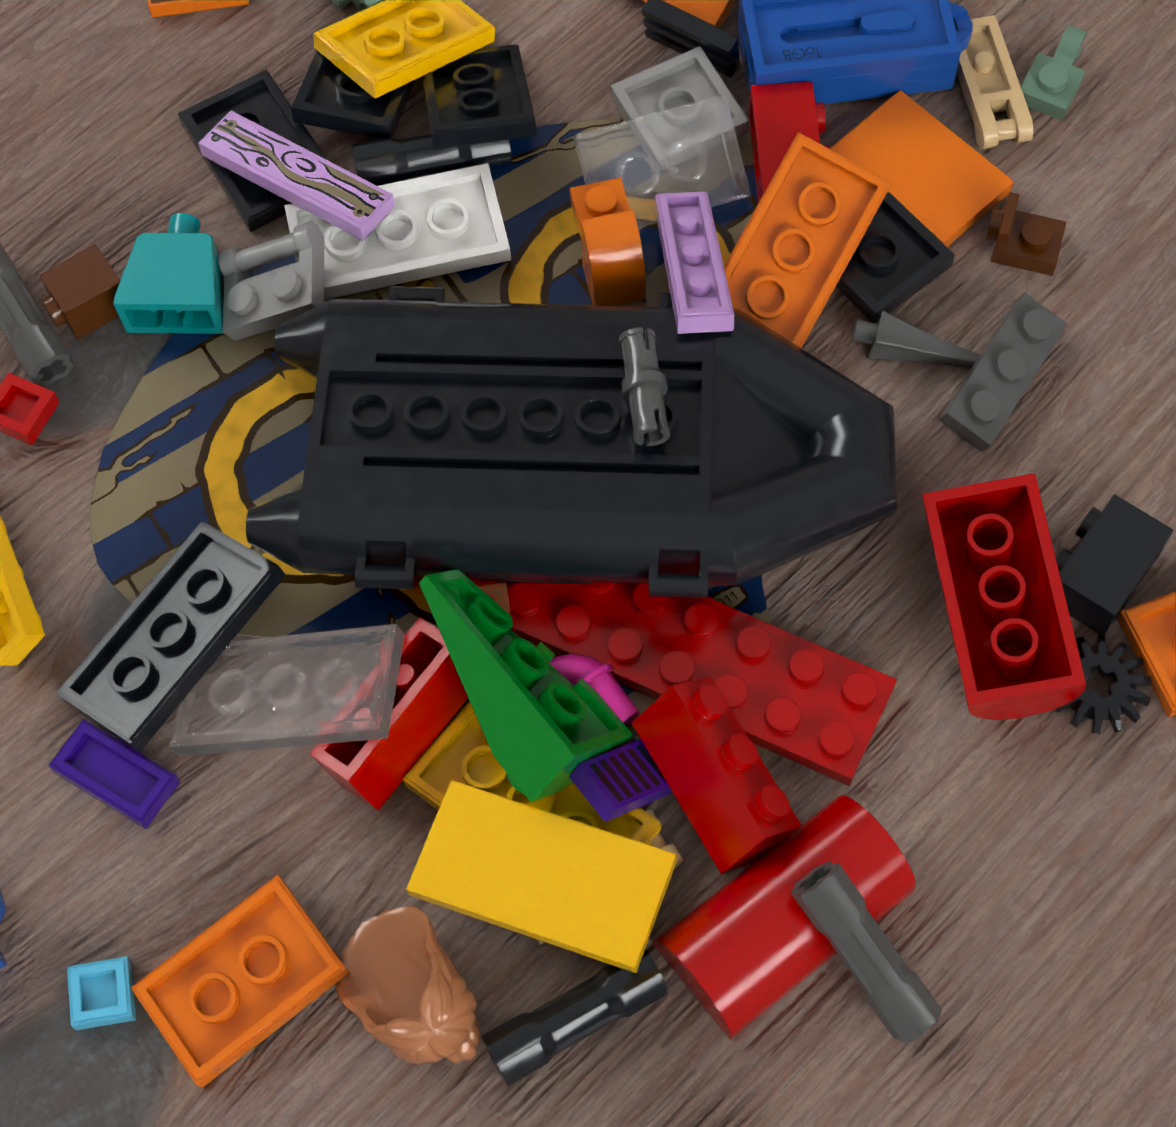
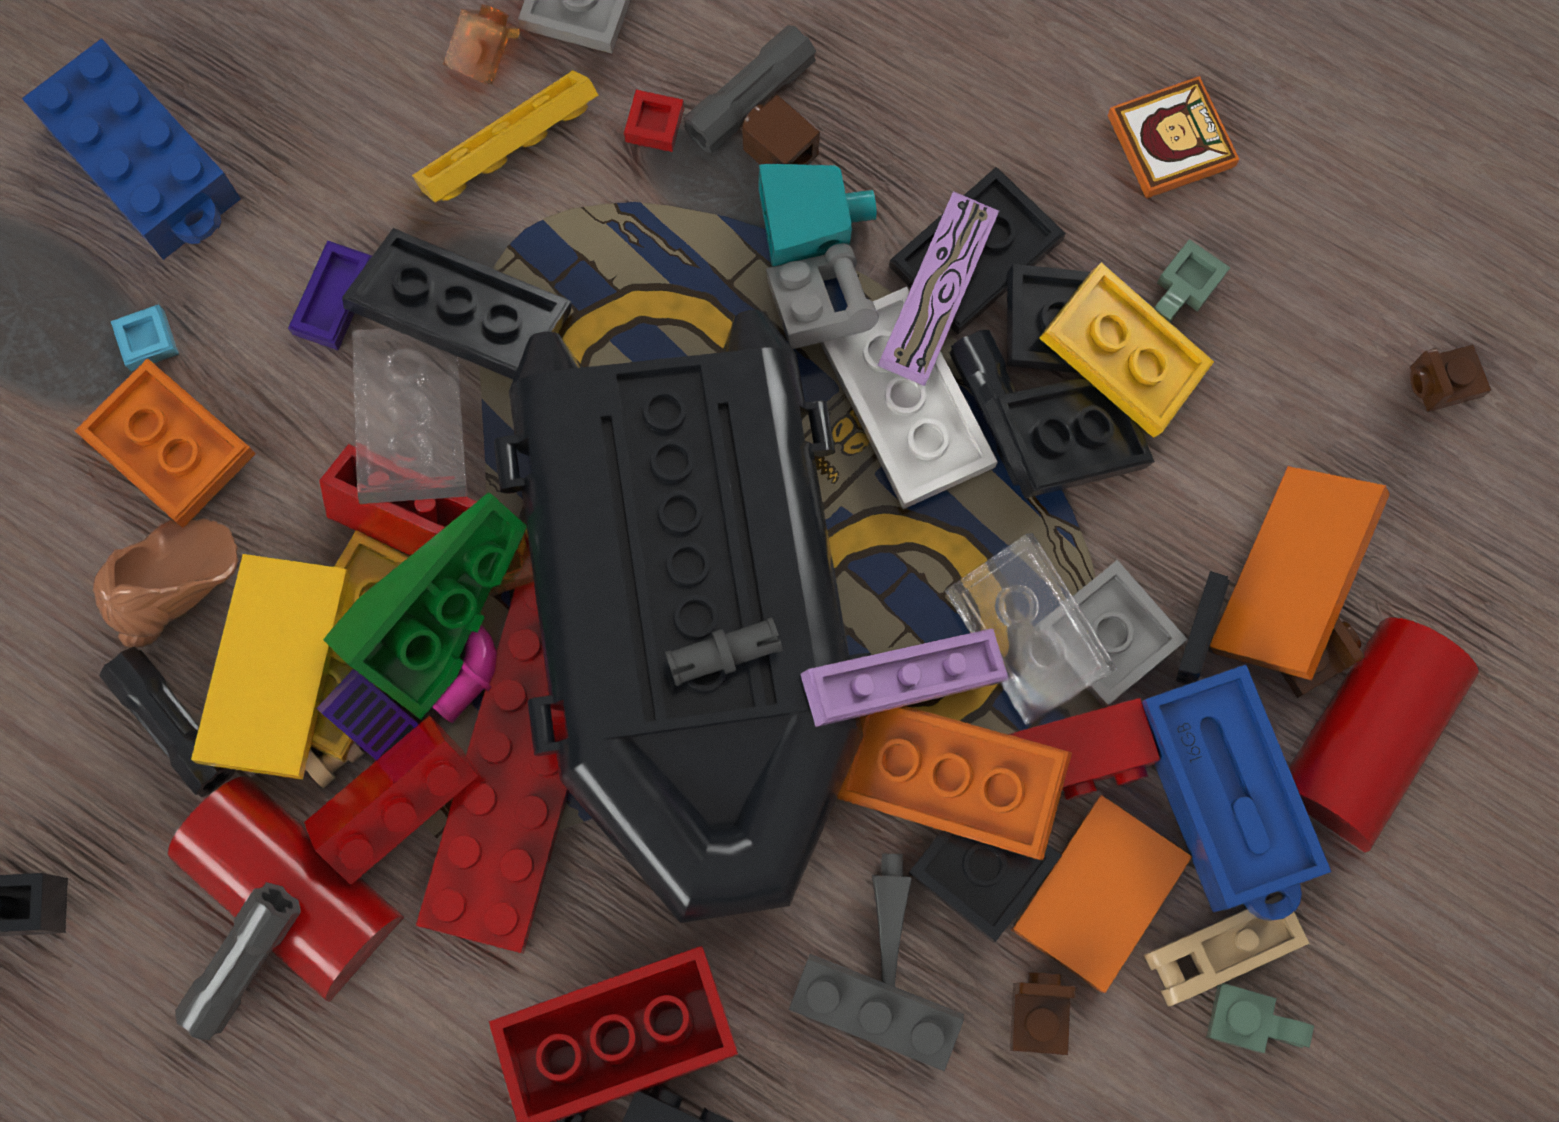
camera: 75 degrees right, 10 degrees up
orange brick [570,177,646,306] -> none

